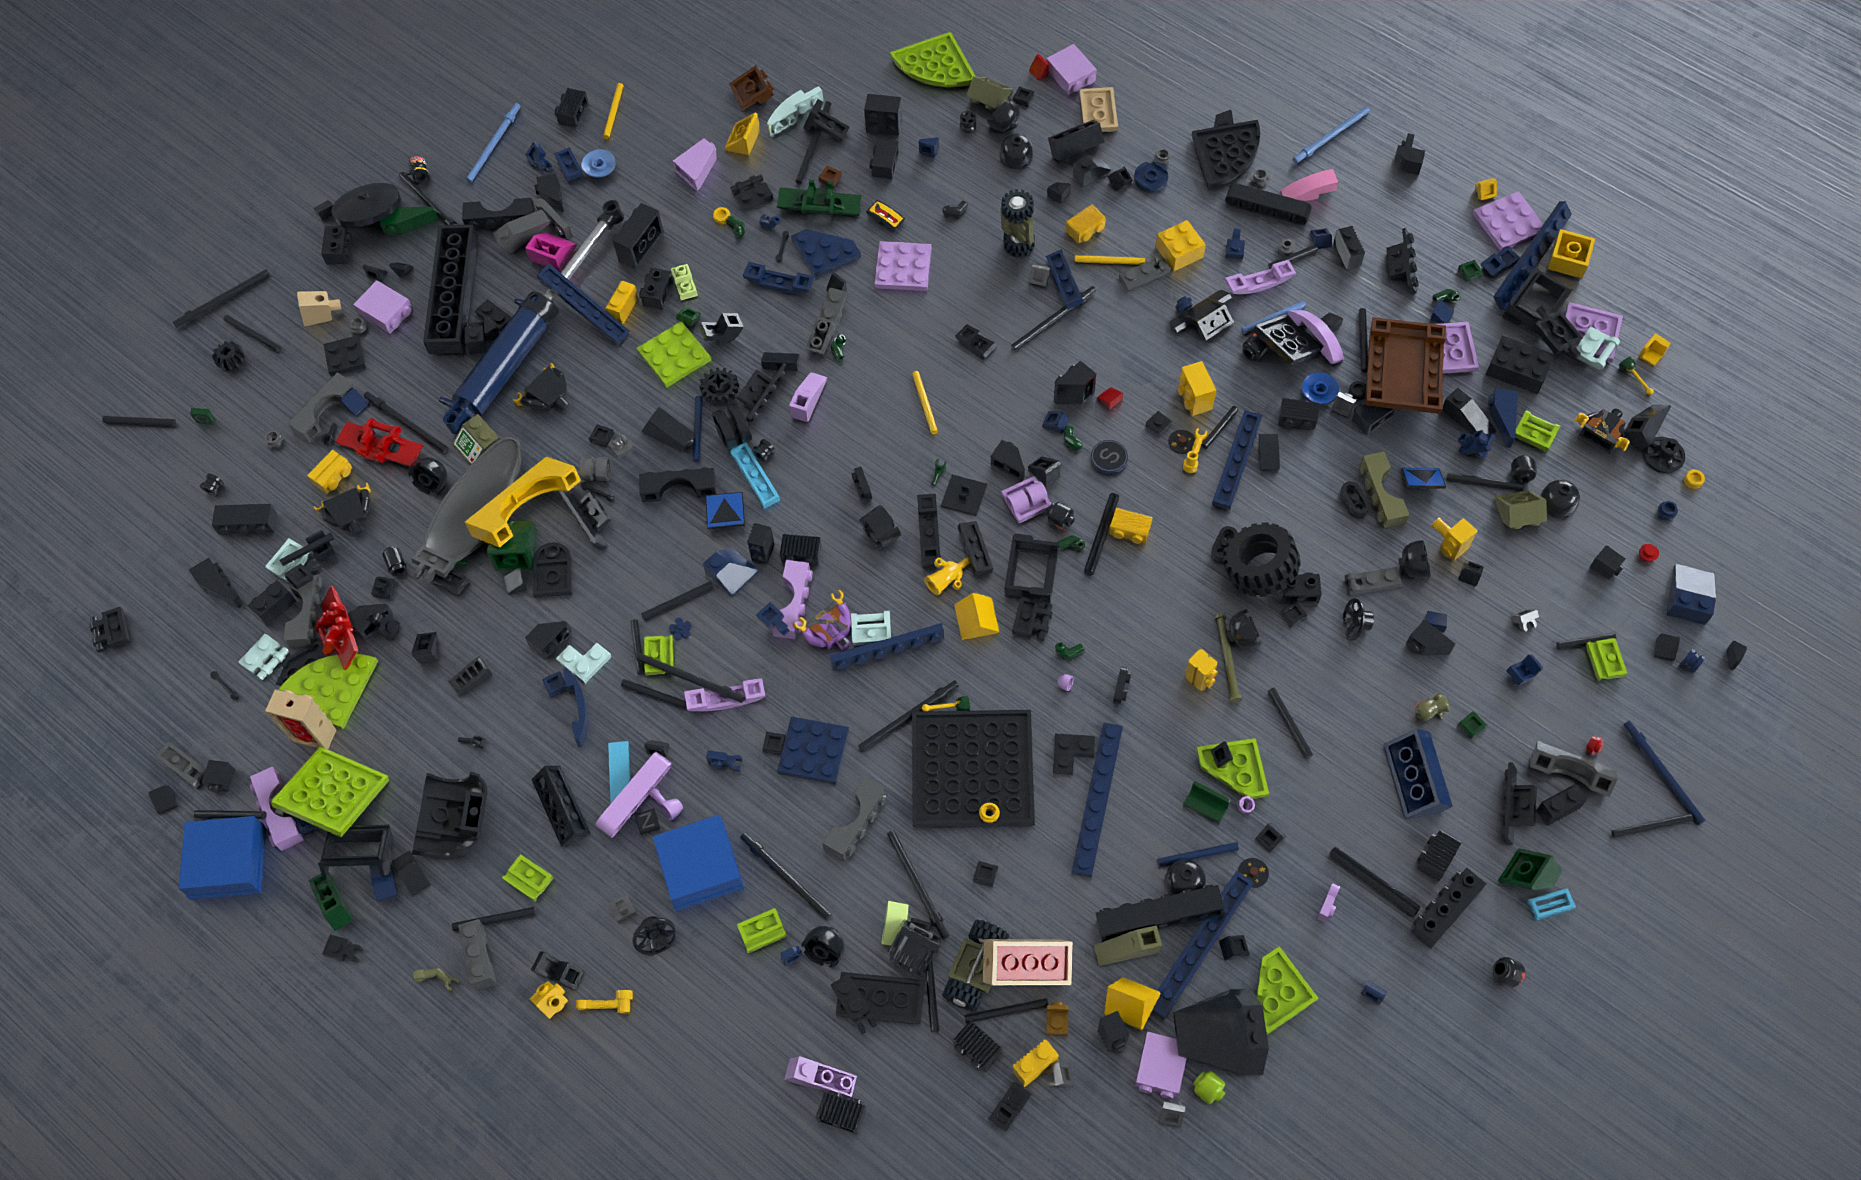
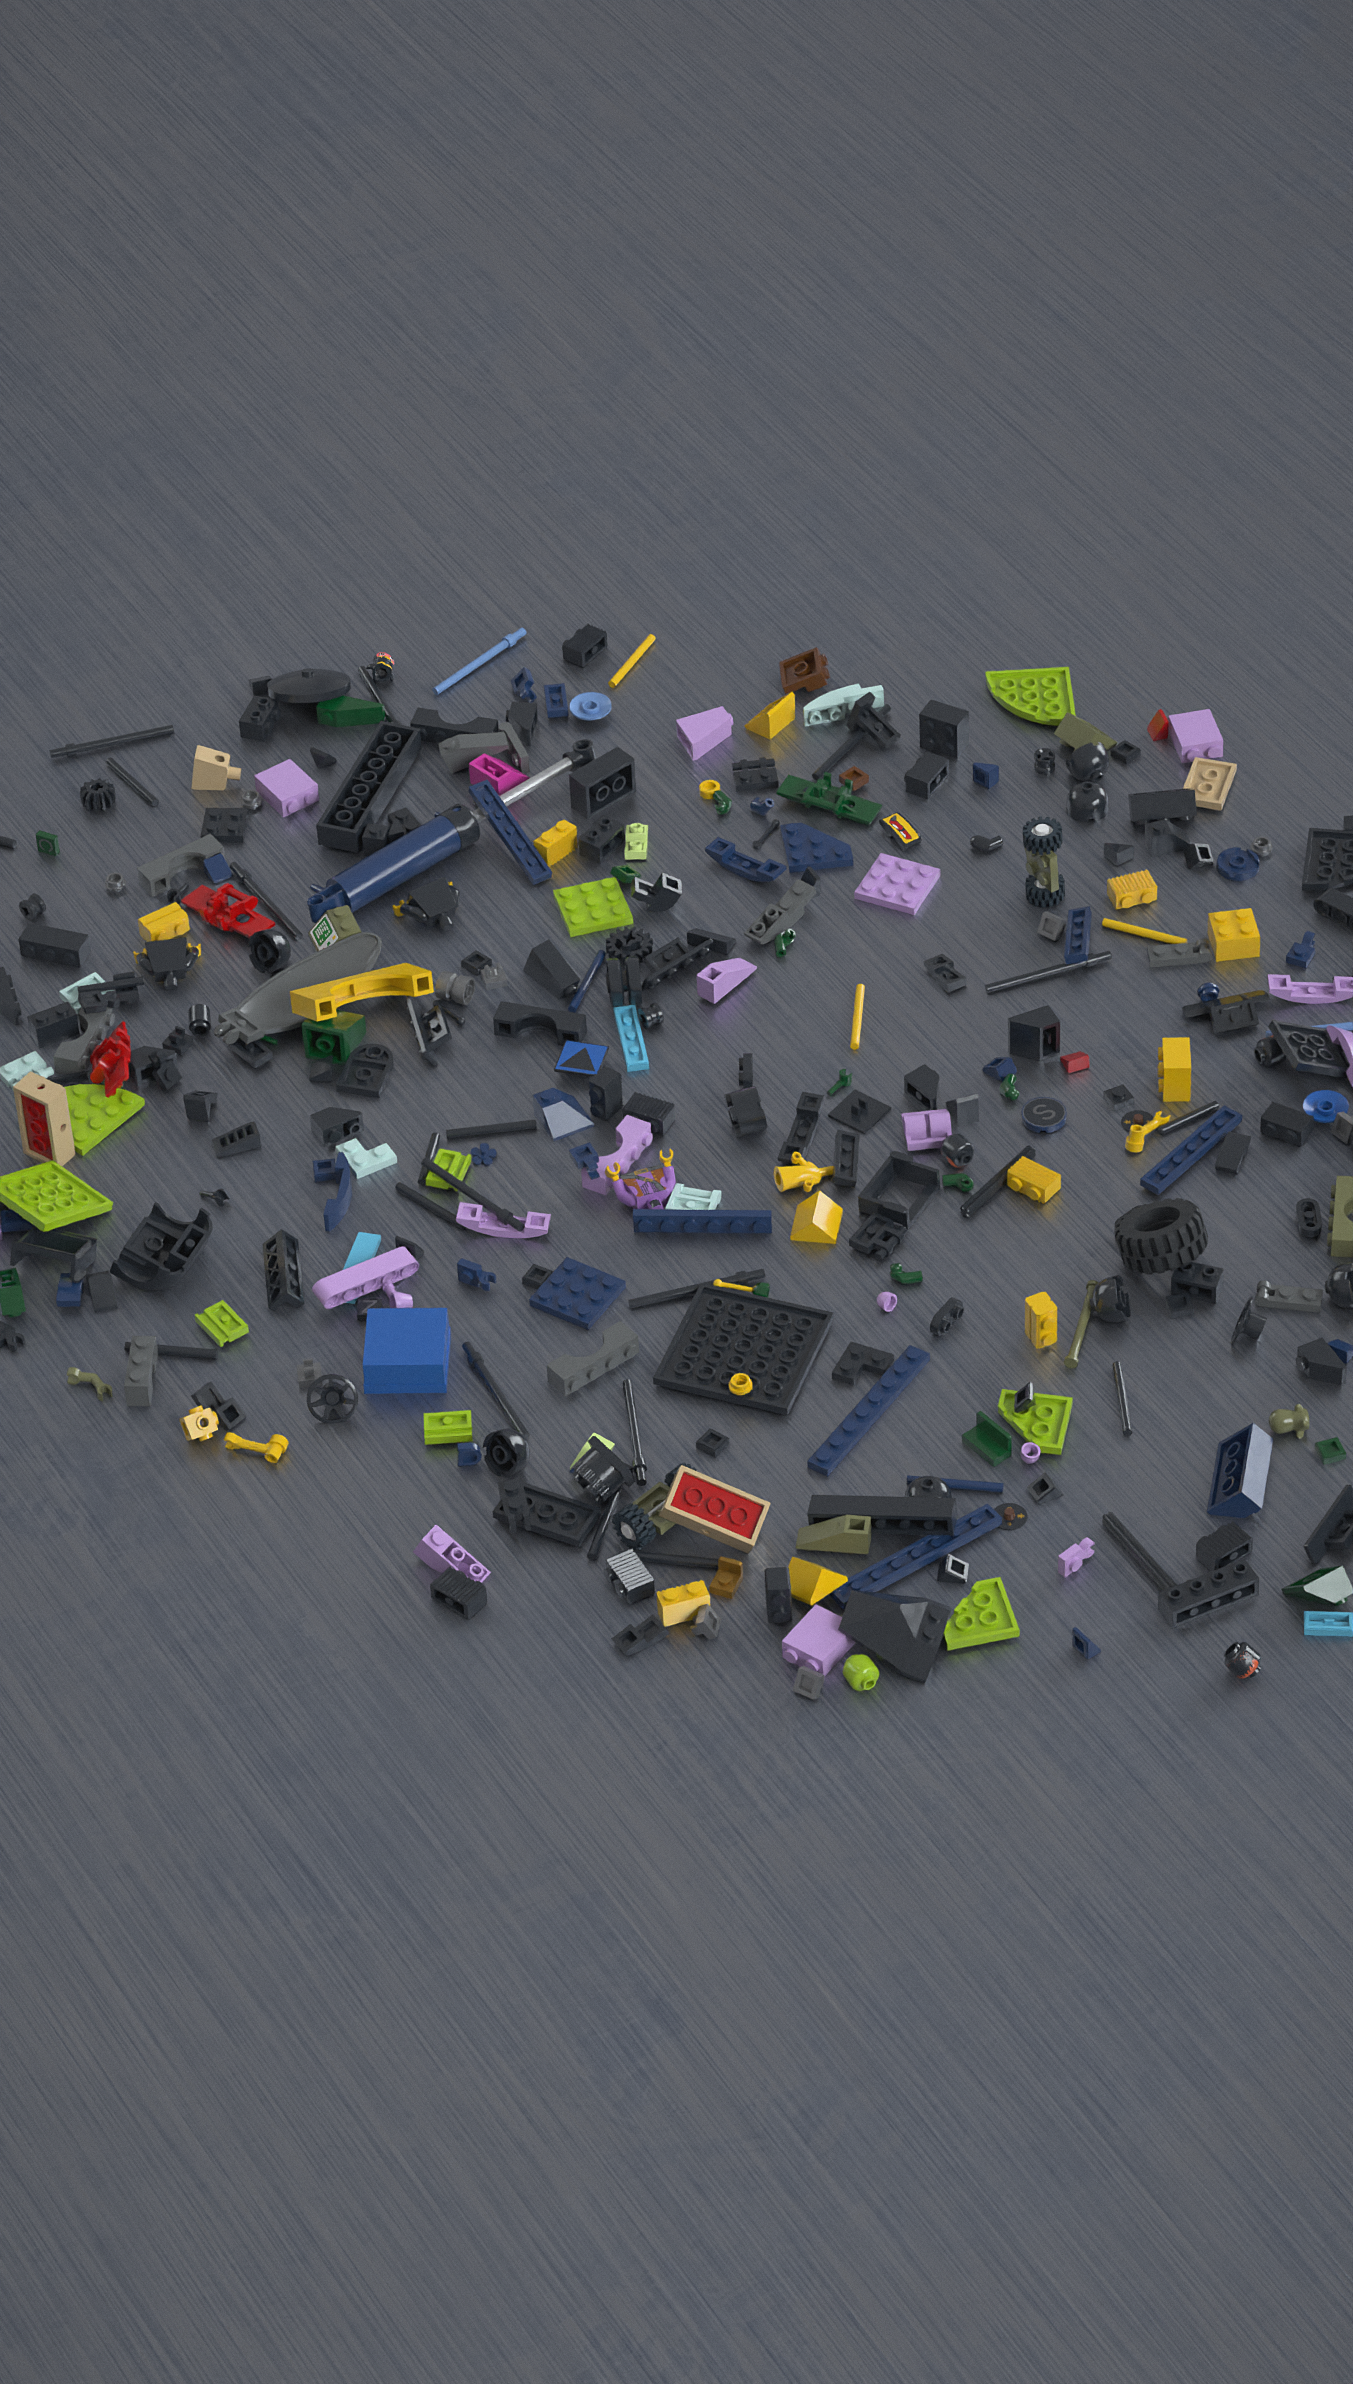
camera: 20 degrees right, 20 degrees down
black slope [362,265,388,282] -> none

